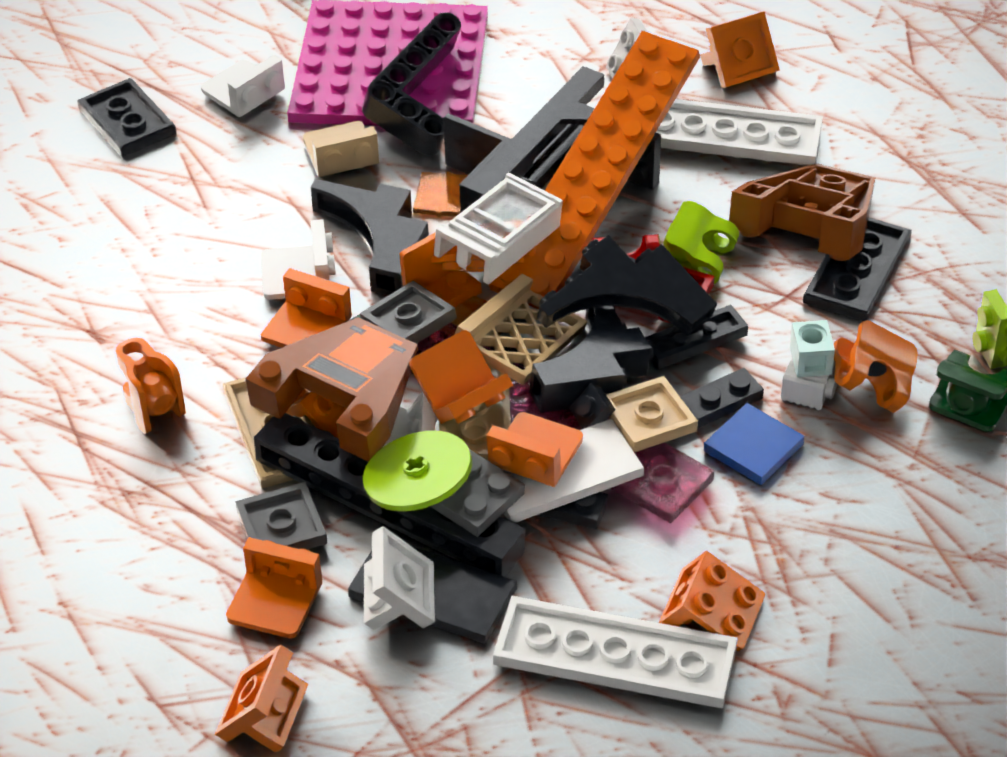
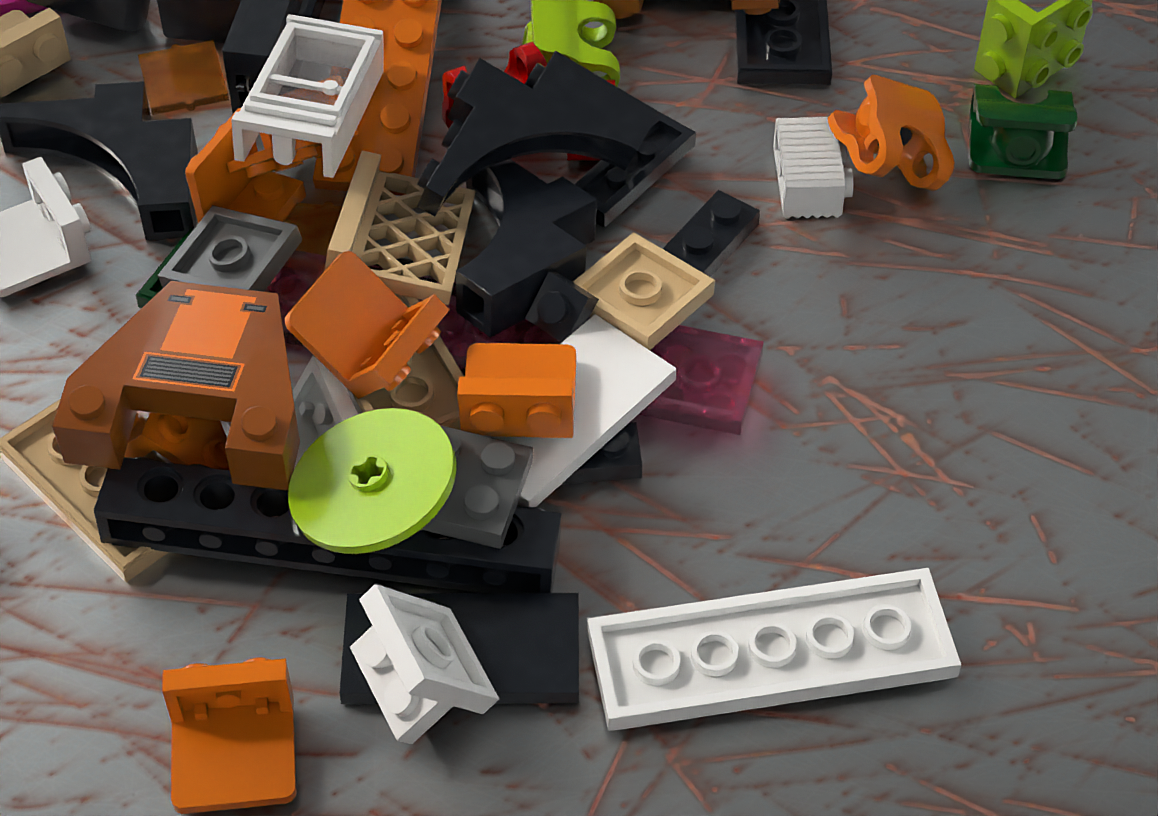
camera: 25 degrees left, 5 degrees up
dark grey plate [235,482,327,549] -> none
orange bracket [260,268,352,348] -> none
orange bracket [659,550,765,651] -> none
tile [703,403,805,485] -> none
light aqua brick [790,320,835,377] -> none

